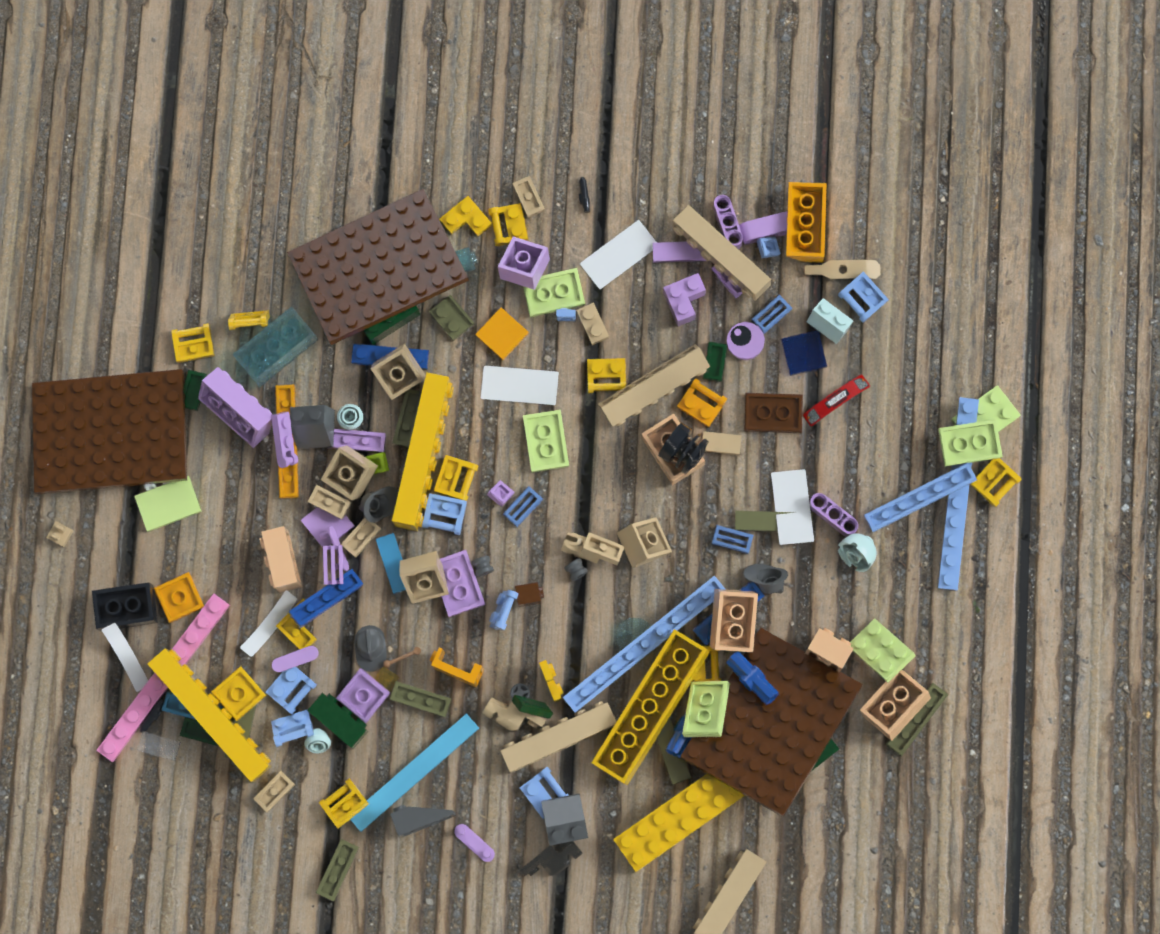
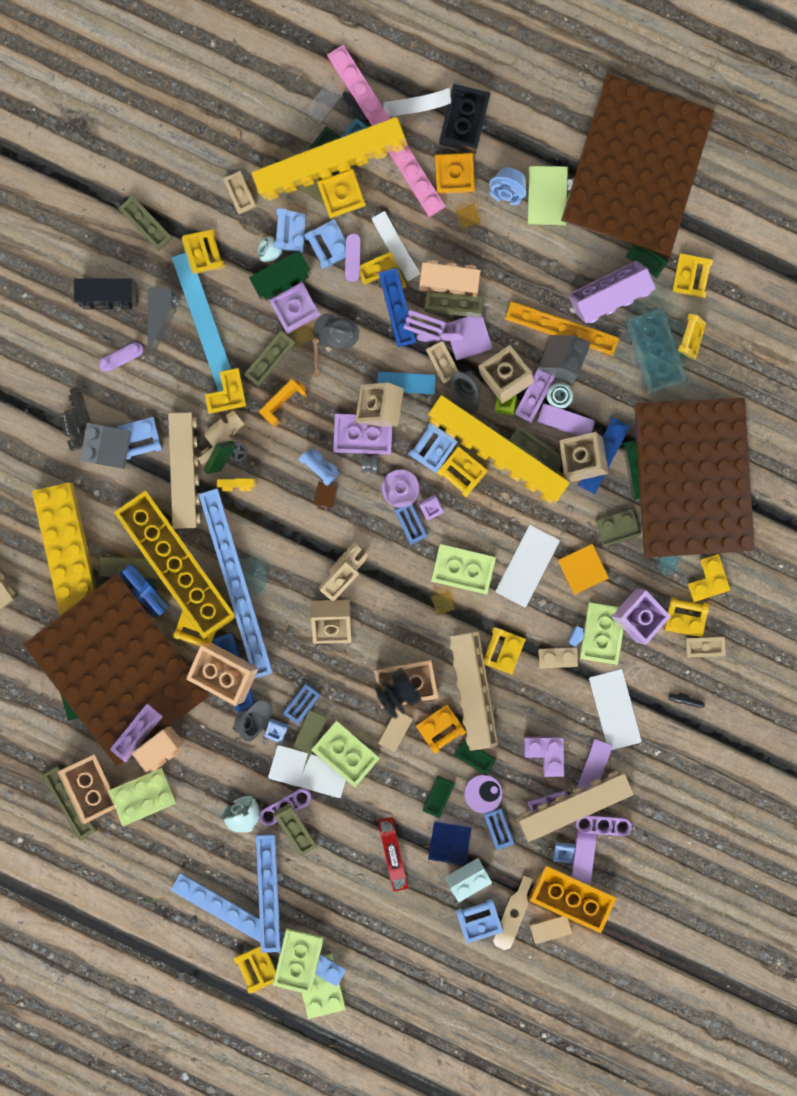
camera: 105 degrees right, 10 degrees up
tan tile [46,521,73,547] -> none
lavender plate [271,412,298,468] -> none
tan plate [308,485,351,520] -> none
dark grey wheel [564,558,588,581] -> none
yellowish green tile [682,681,730,737] -> none
blue piece [726,651,779,705] -> none
reddish brown tile [744,393,803,433] -> none
none -> black brick [74,278,137,310]
none -> lavender plate [110,704,163,762]
none -> yellow plate [205,368,247,414]
none -> medium blue tile [264,718,289,743]
none -> olive plate [273,803,317,856]
none -> yellowish green plate [311,721,380,788]
none -> lavender tile [382,469,420,508]
none -> dark green tile [422,776,455,819]
none -> olive plate [424,292,484,318]
none -> clear yellow tile [431,591,455,615]
none -> clear yellow tile [456,204,481,230]
none -> light blue cone [490,168,526,205]
none -> tan tile [530,916,572,944]
none -> lavender beam [537,404,595,436]

